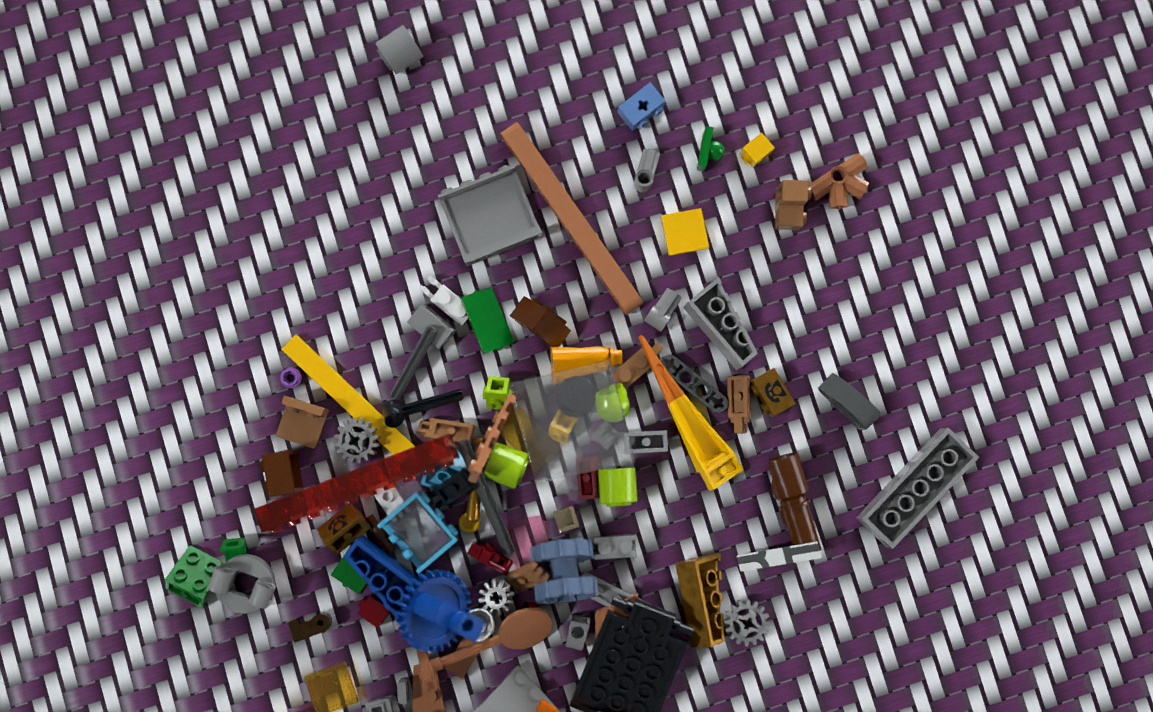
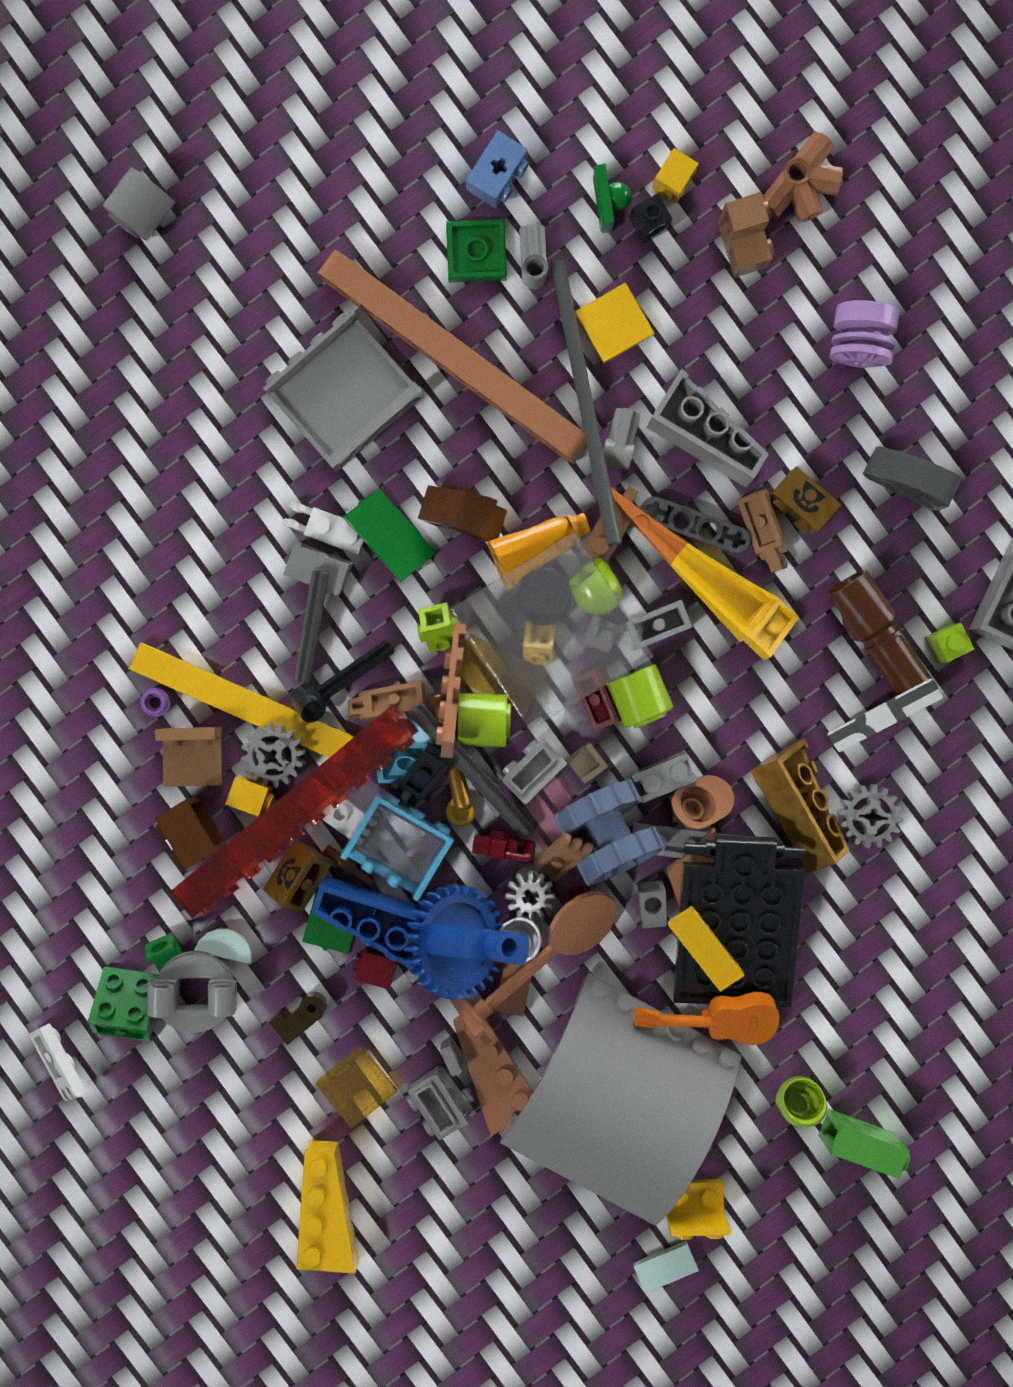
camera: 15 degrees left, 5 degrees up
none -> white hinge [28,1023,85,1101]
none -> light aqua tile [194,927,253,965]
none -> yellow brick [225,775,275,817]
none -> green tile [446,219,507,283]
none -> light grey window [501,739,568,806]
none -> dark grey piece [550,260,622,546]
none -> black brick [629,193,672,244]
none -> yellow tile [668,906,745,992]
none -> nougat piece [671,775,734,829]
none -> lavender wheel [829,300,900,368]
none -> lime brick [925,623,974,663]

